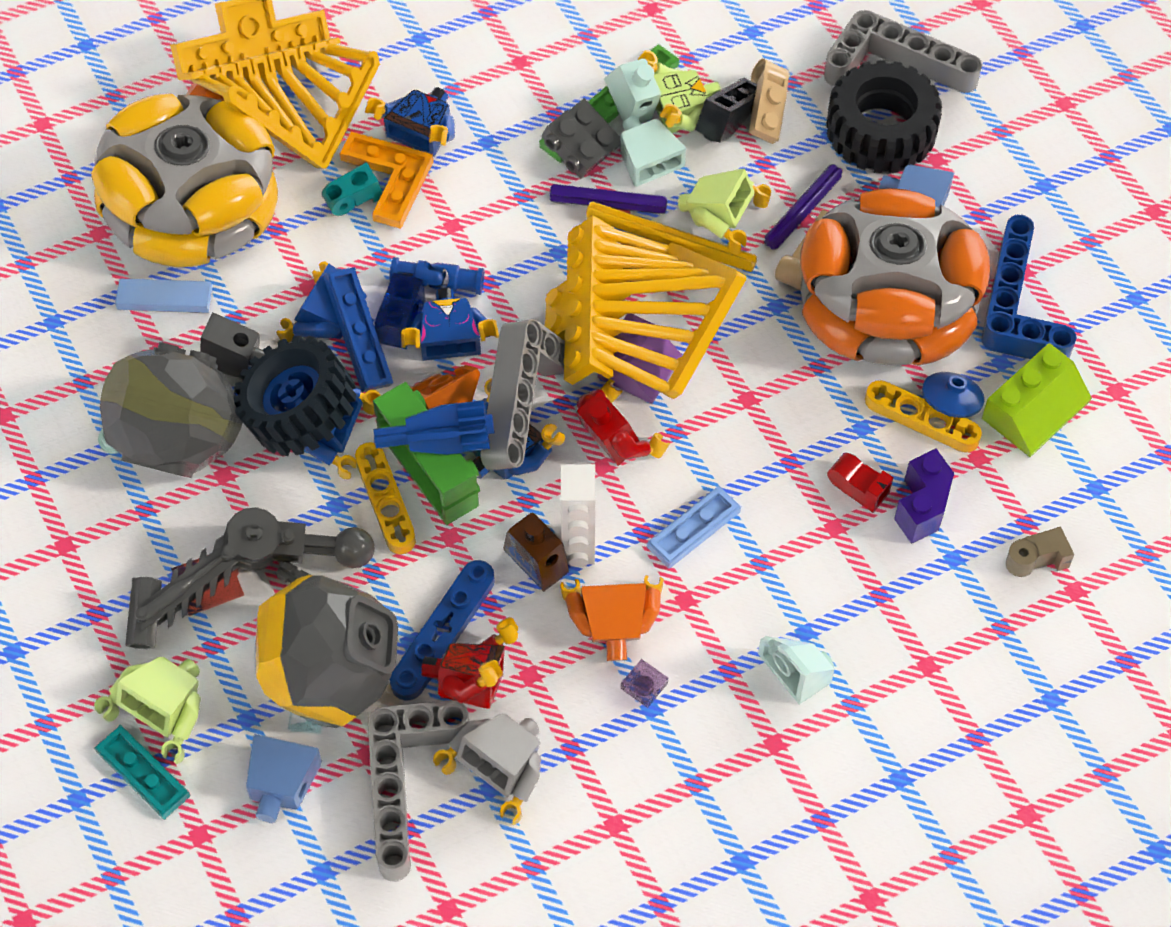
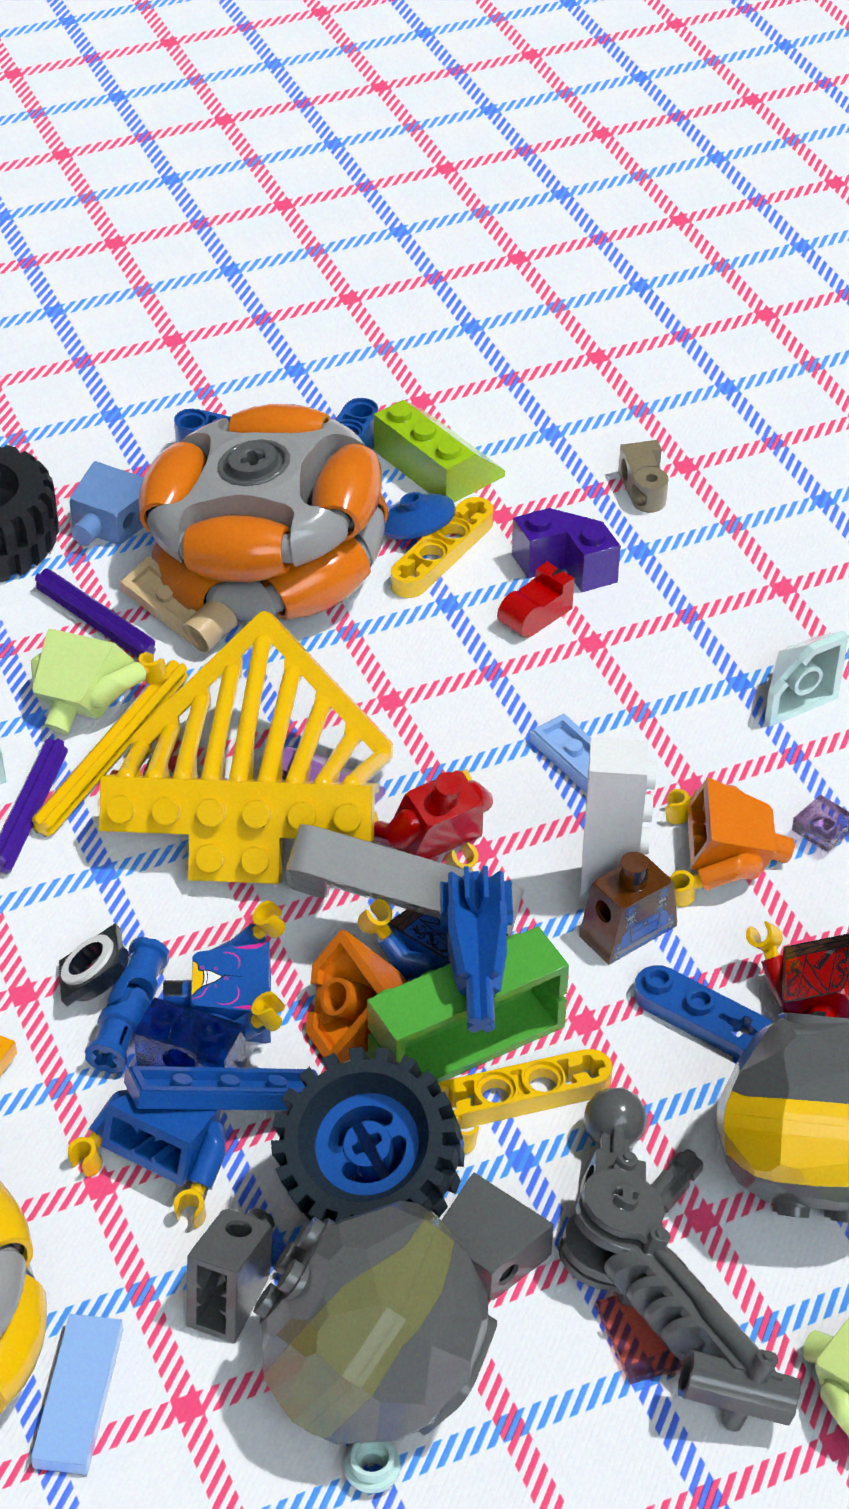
camera: 85 degrees left, 15 degrees down
none -> black piece [59,923,129,1007]
none -> dark grey torso [441,1172,554,1300]

